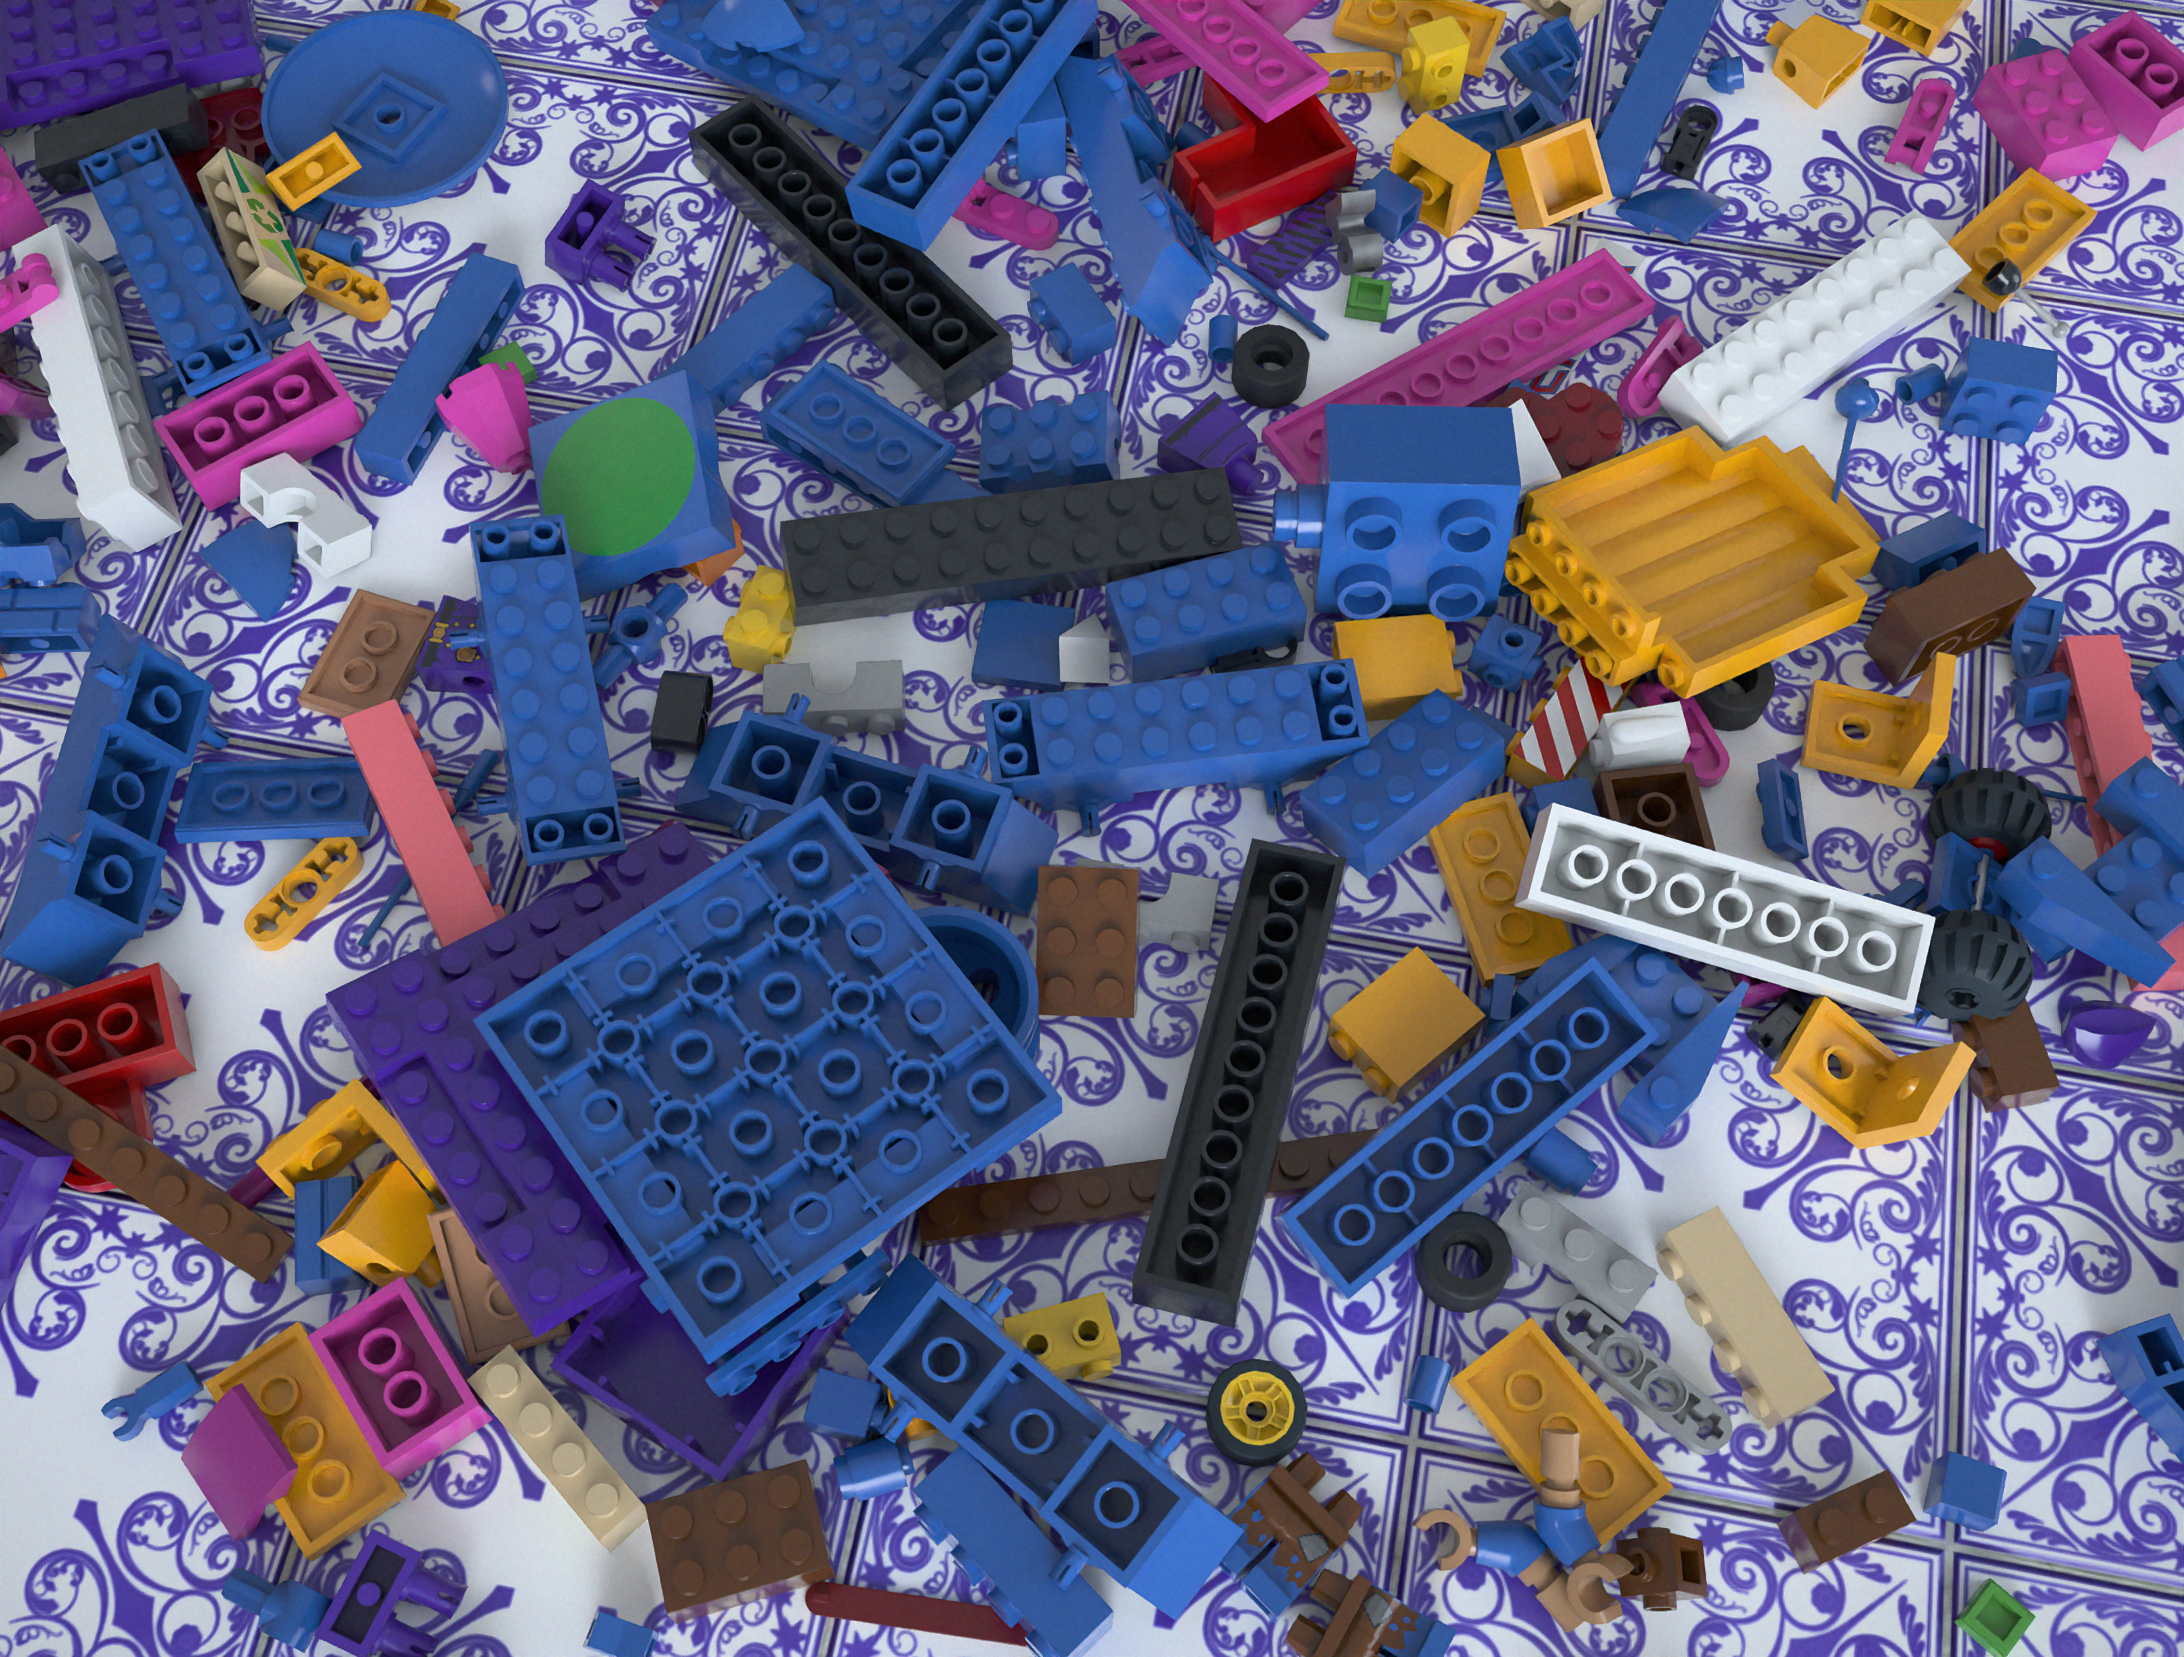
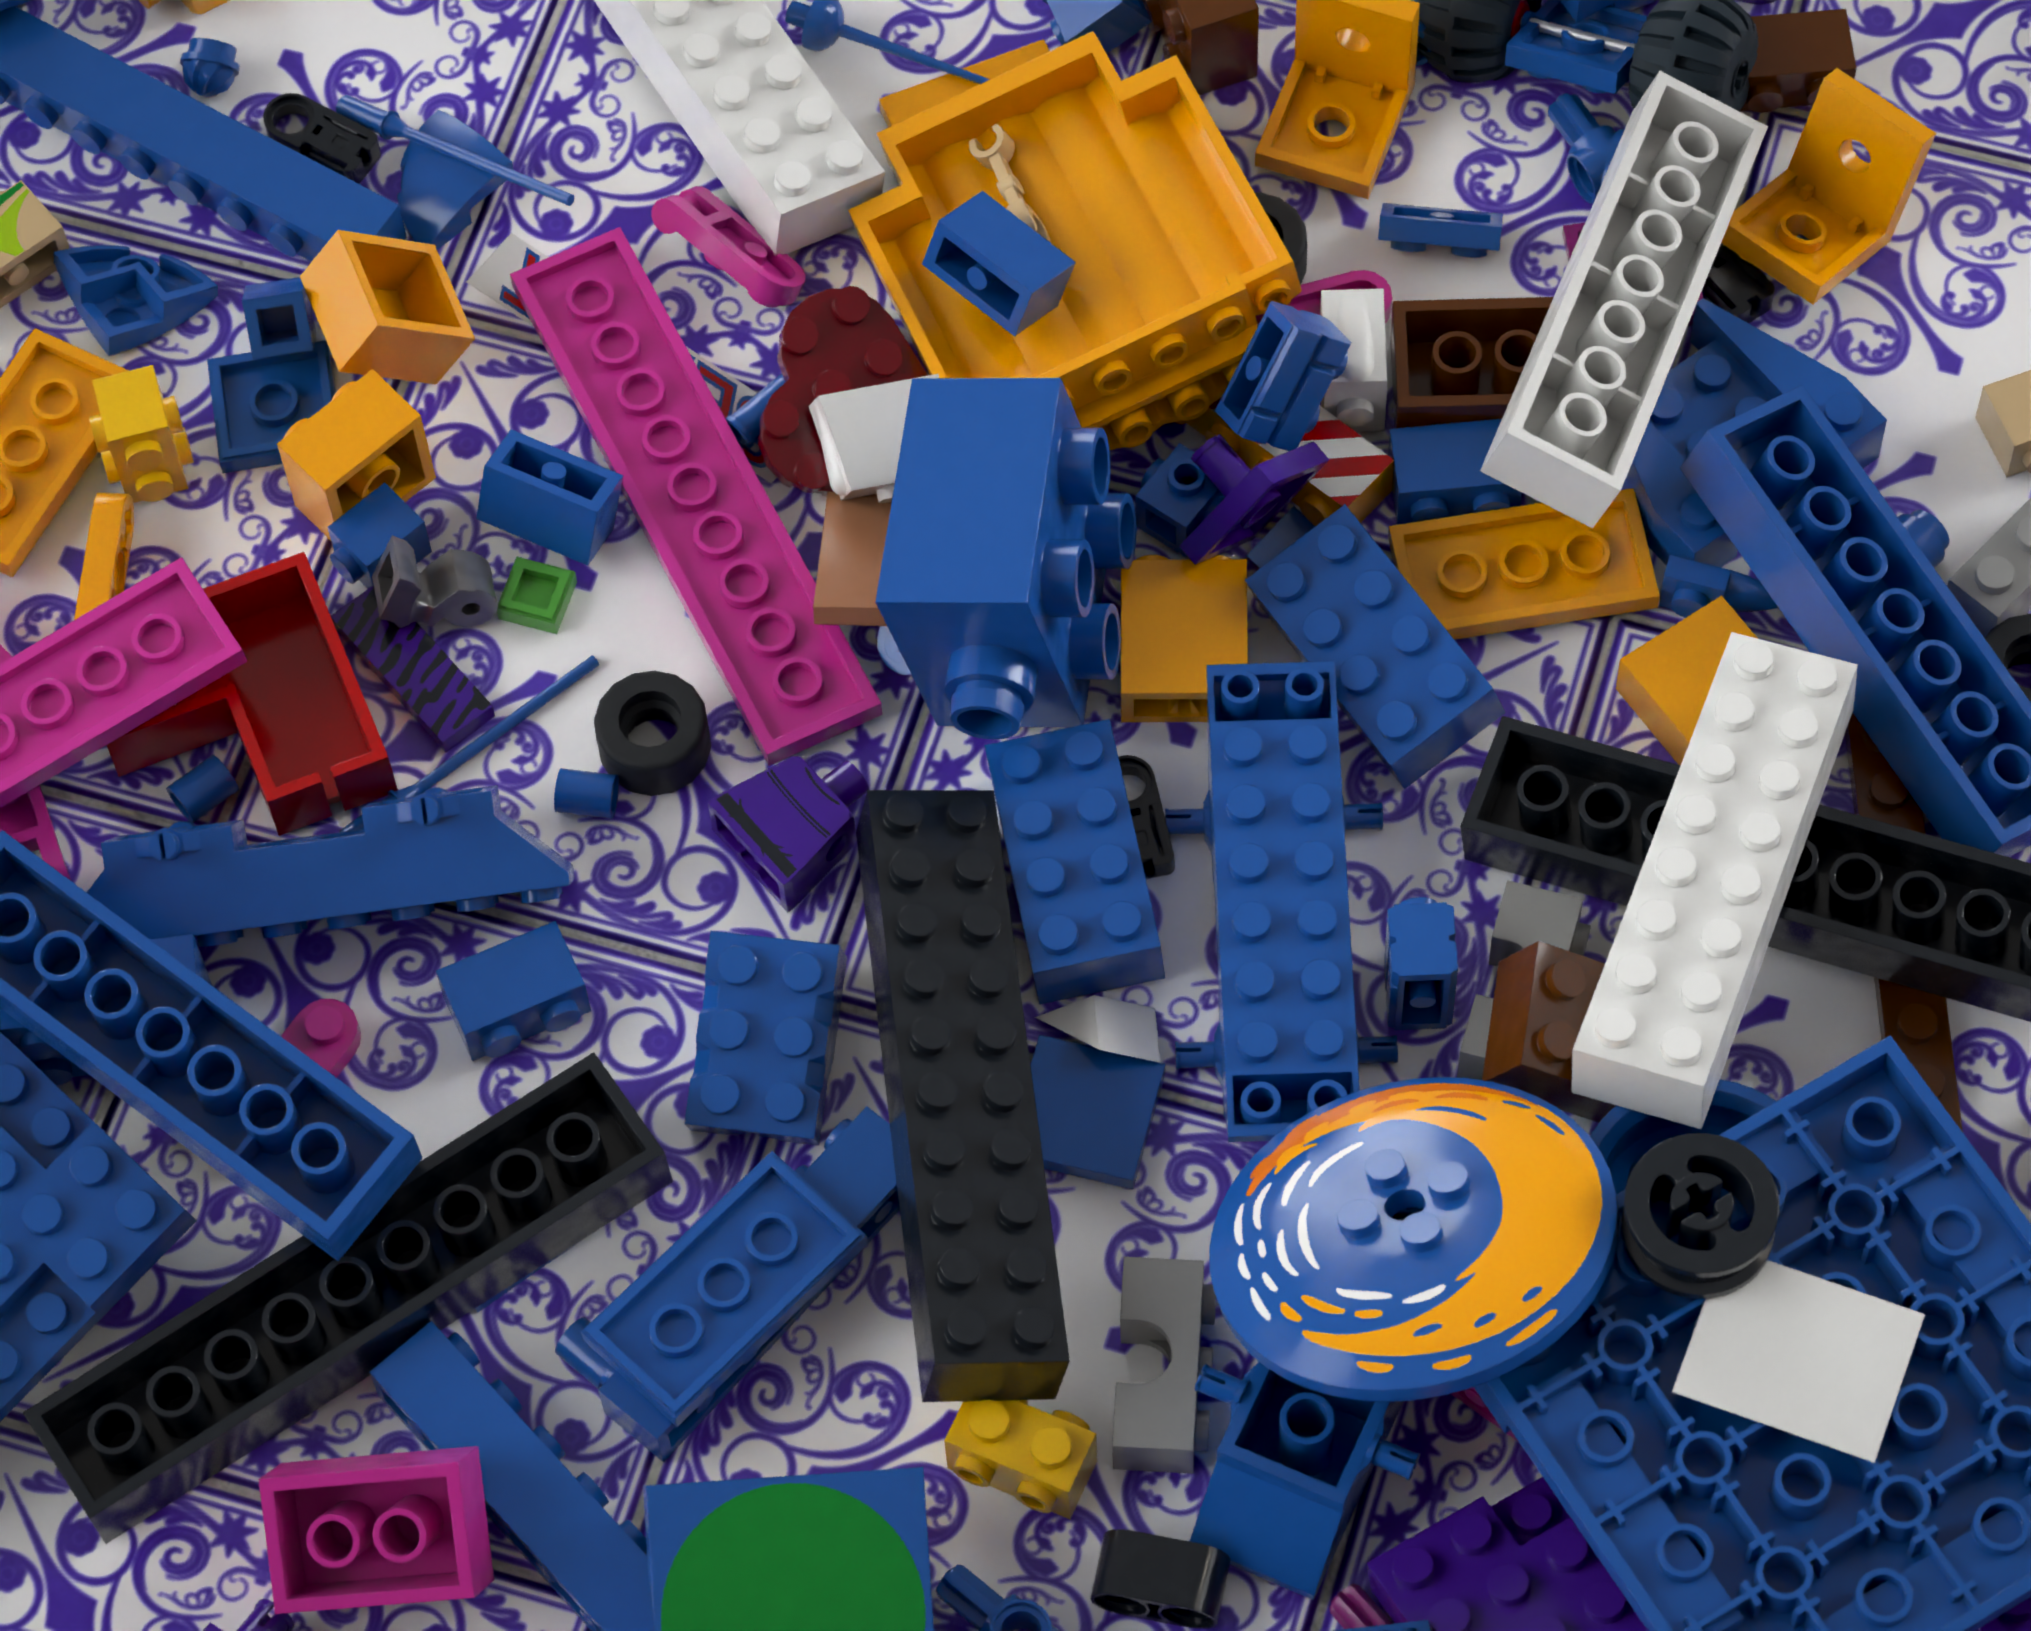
camera: 80 degrees left, 0 degrees up
none -> dark pink brick [258,1446,494,1614]
none -> blue piece [336,95,575,206]
none -> blue brick [476,429,623,565]
none -> blue brick [922,191,1076,336]
none -> tan piece [969,124,1051,242]
none -> dark purple tile [1179,434,1330,565]
none -> blue dish [1209,1077,1620,1402]
none -> blue brick [1215,301,1352,451]
none -> blue brick [1384,897,1458,1030]
none -> white brick [1571,632,1858,1129]
none -> black wheel [1621,1133,1779,1299]
none -> white sticker [1672,1260,1925,1463]

